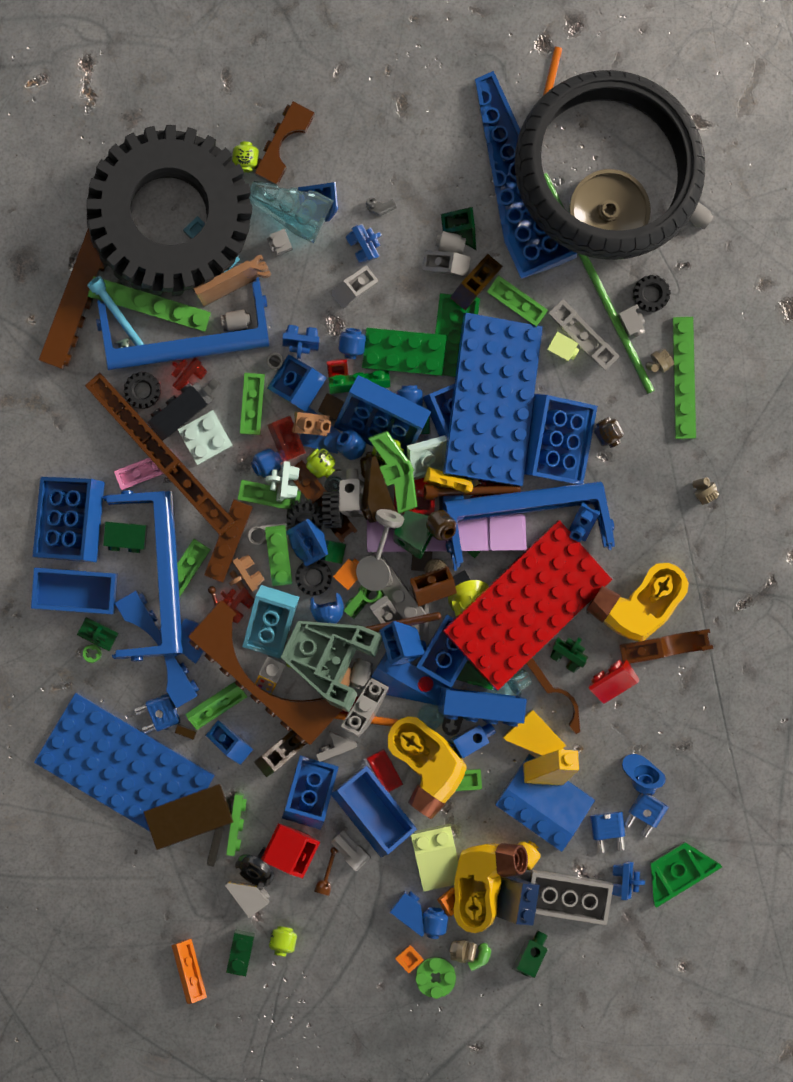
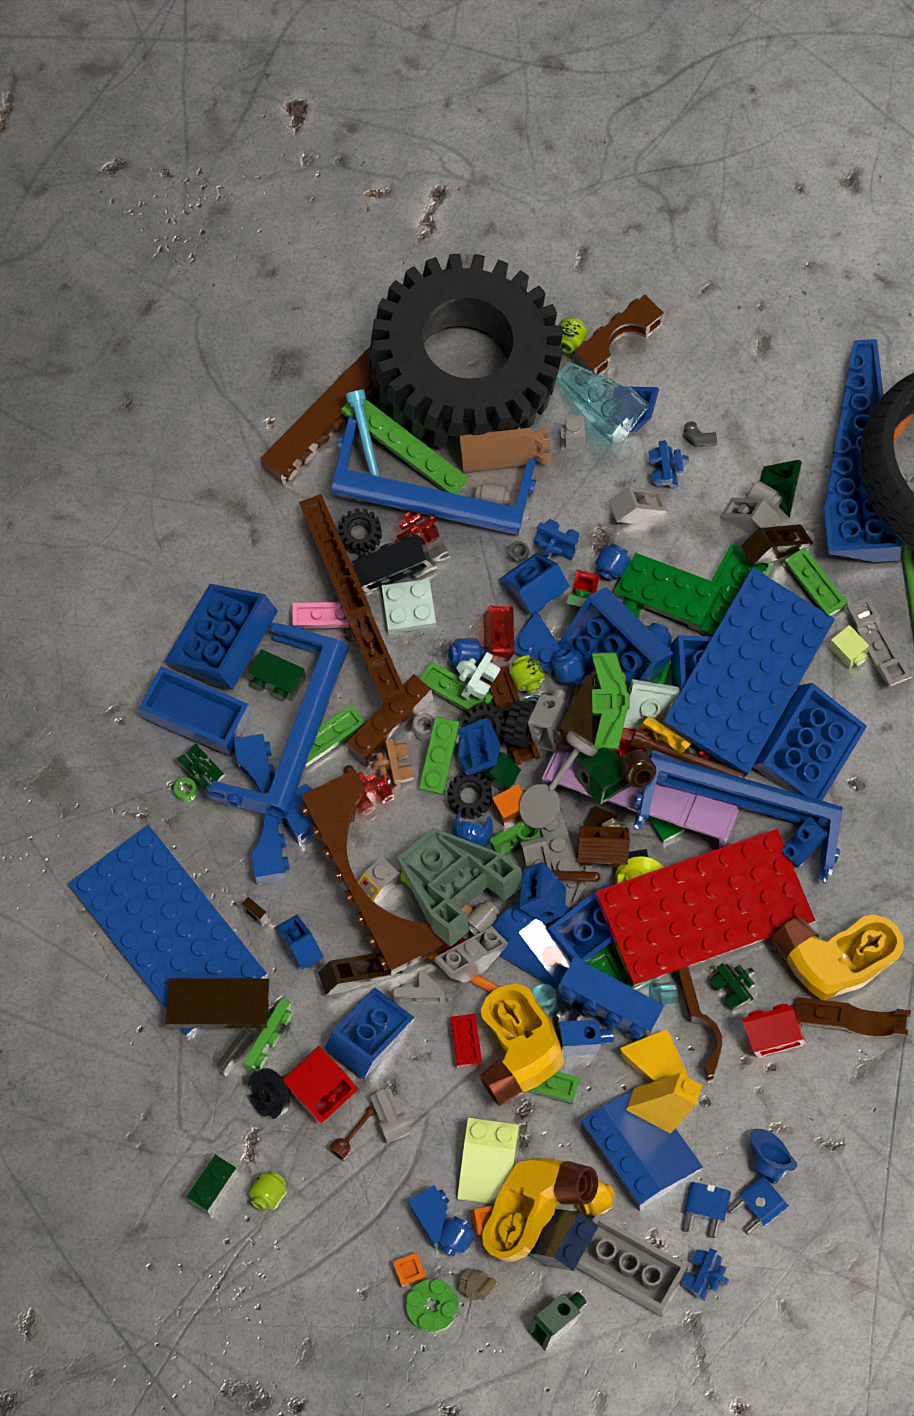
camera: 20 degrees right, 20 degrees down
blue piece [135,693,180,734] -> none
orange plate [171,939,207,1004] -> none
bright green plate [185,682,247,730] -> none
light grey slope [225,881,270,918] -> none
bright green plate [240,373,265,435] -> none
medium azure slope [242,585,300,659] -> none
medium nougat hips [292,412,331,436] -> none
dark brown piece [318,393,344,420] -> none
blue piece [330,766,417,857] -> none
bright green arm [467,943,491,971] -> none
dark brown head [594,417,624,448] -> none
green wing [650,842,722,908] -> none

